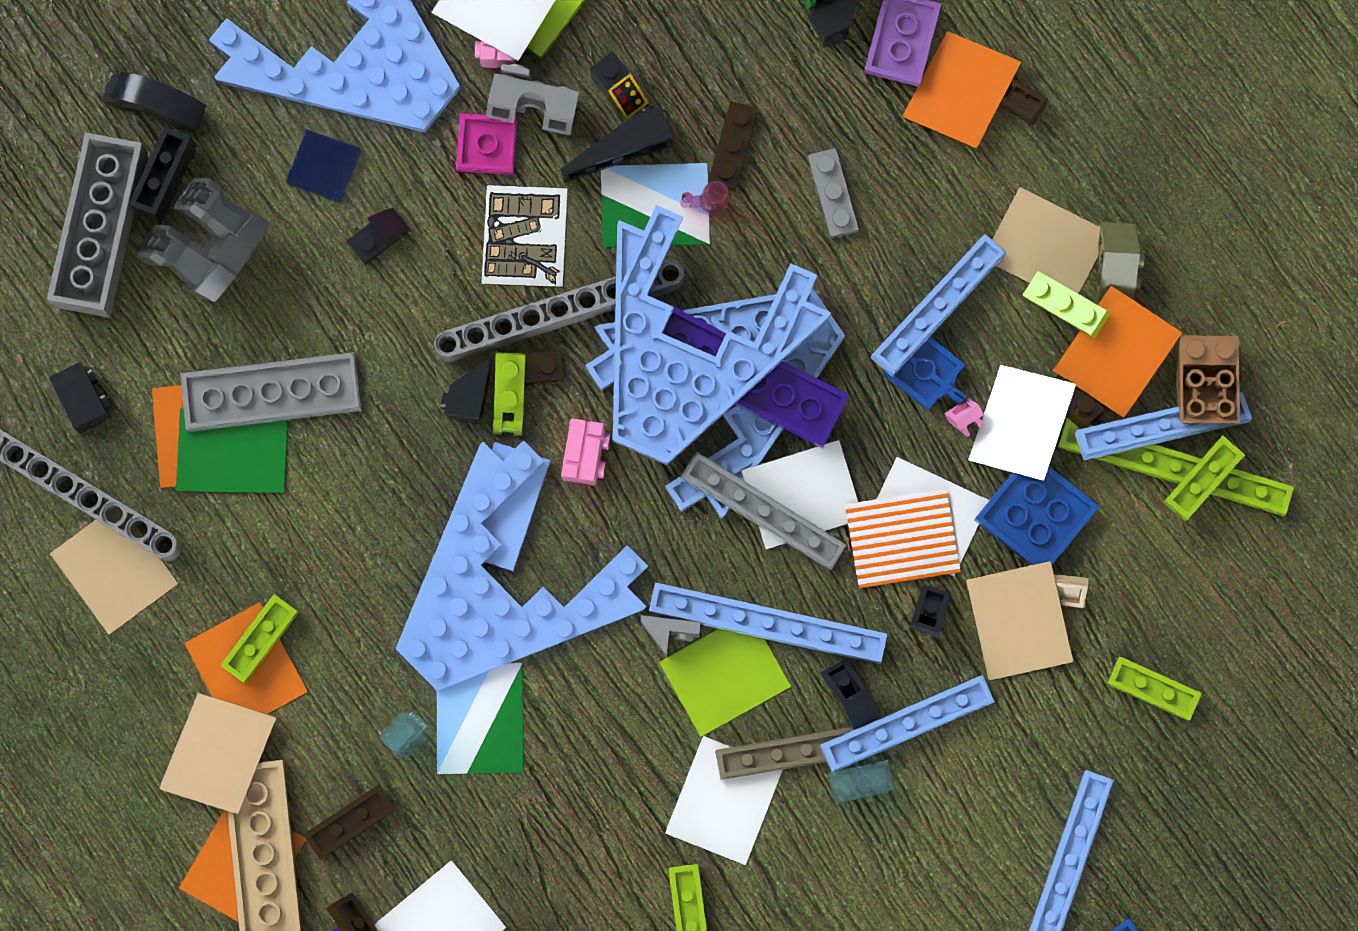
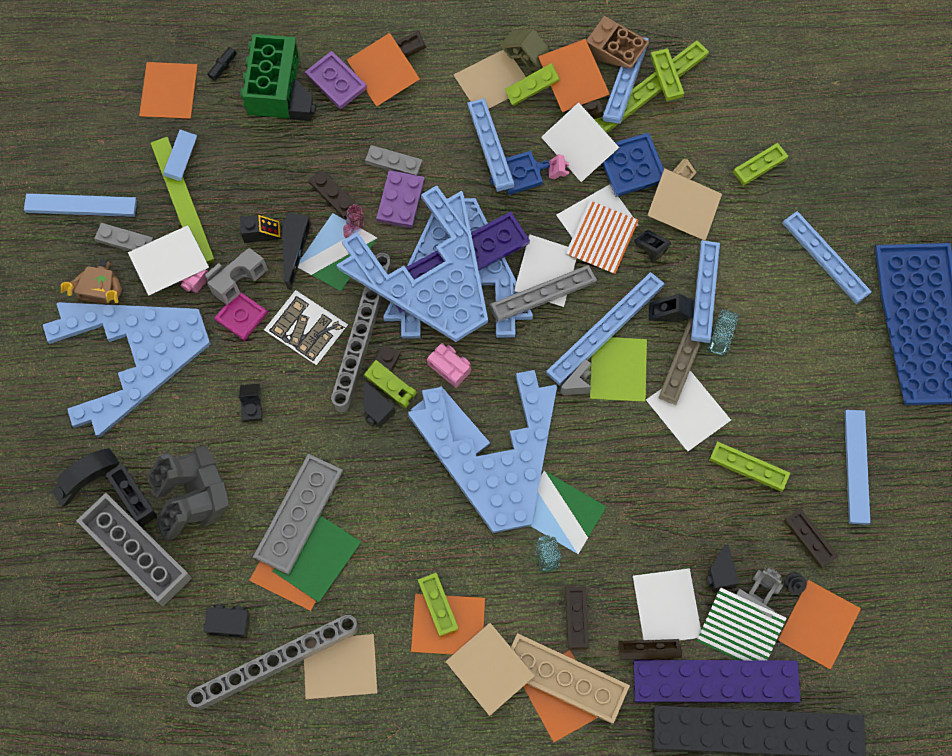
camera: 60 degrees left, 10 degrees down
clear blue tile [286,129,361,203] -> none
none -> medium lavender plate [376,170,425,229]

